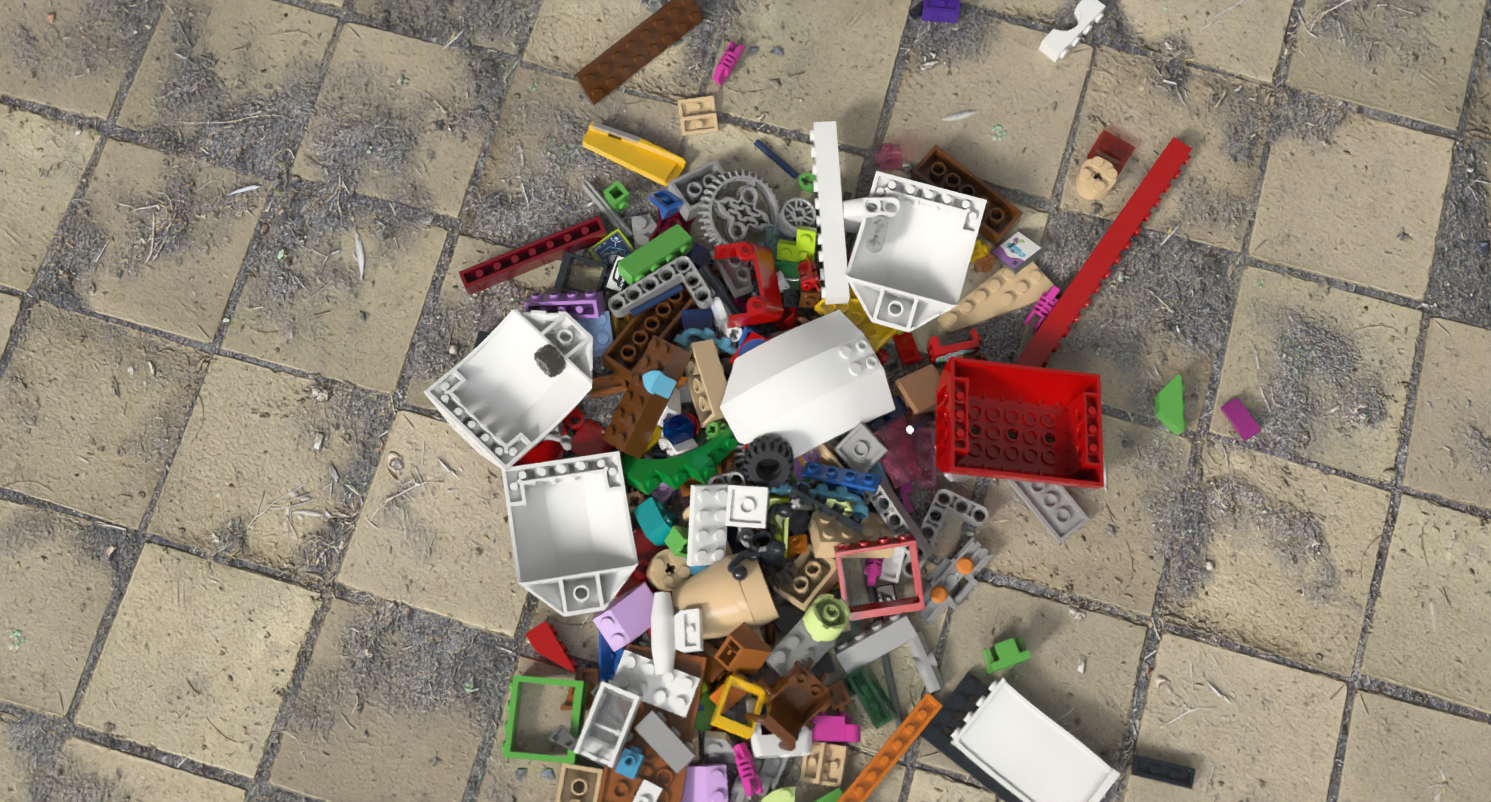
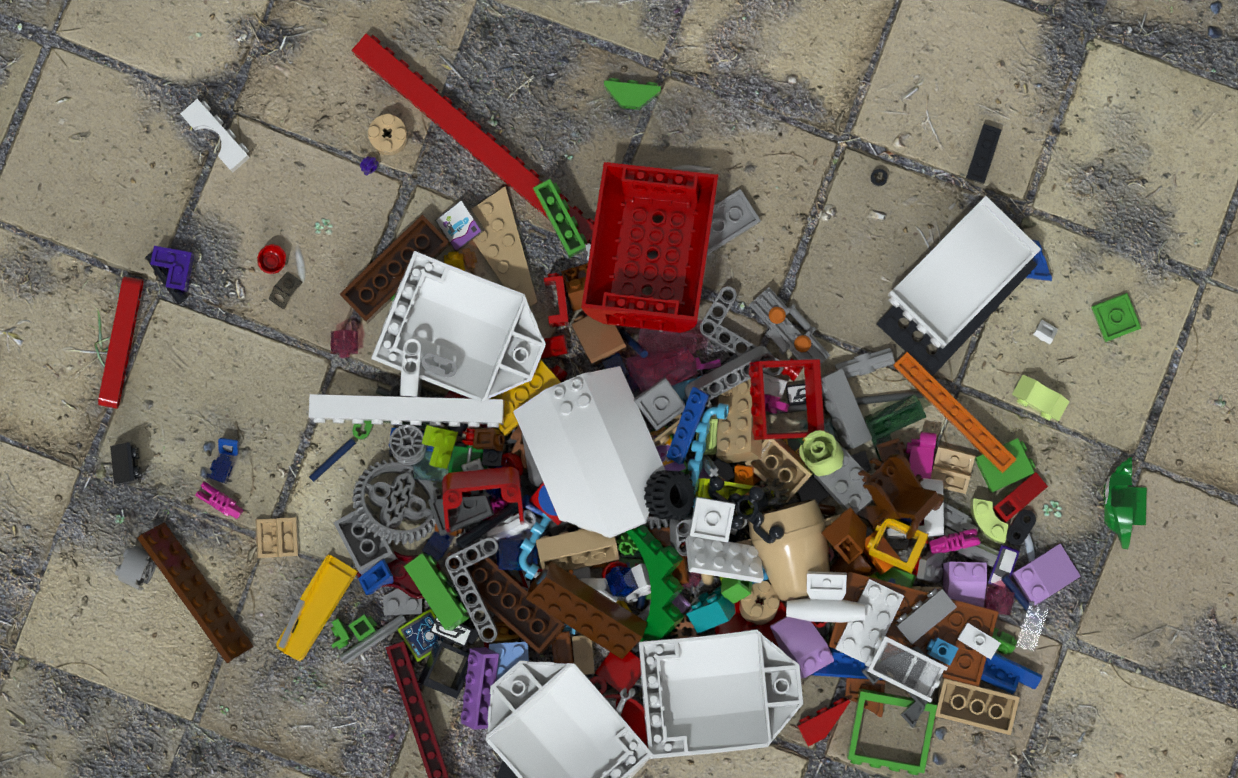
camera: 85 degrees left, 10 degrees up
clear smoke gear [534,344,566,378] -> none
dark blue bar [630,284,683,317] -> none
medium azure tile [642,370,677,399] -> none
black wing [789,482,864,534] -> none
red hinge [797,255,821,291] -> none
bright green panel [981,636,1032,675] -> none
dark pink hinge [1023,285,1060,332] -> none
clear red plate [1086,129,1136,176] -> none
magenta slope [1221,397,1261,442] -> none
none -> clear blue brick [206,453,234,484]
none -> blue slope [218,438,240,456]
none -> red hair [257,244,286,275]
none -> clear smoke bracket [269,272,302,309]
none -> bright green bracket [331,618,351,649]
none -> dark purple plate [360,156,379,176]
none -> bright green brick [533,179,588,258]
none -> tan plate [572,636,595,674]
none -> red wheel [781,358,803,382]
none -> black bush [871,169,888,186]

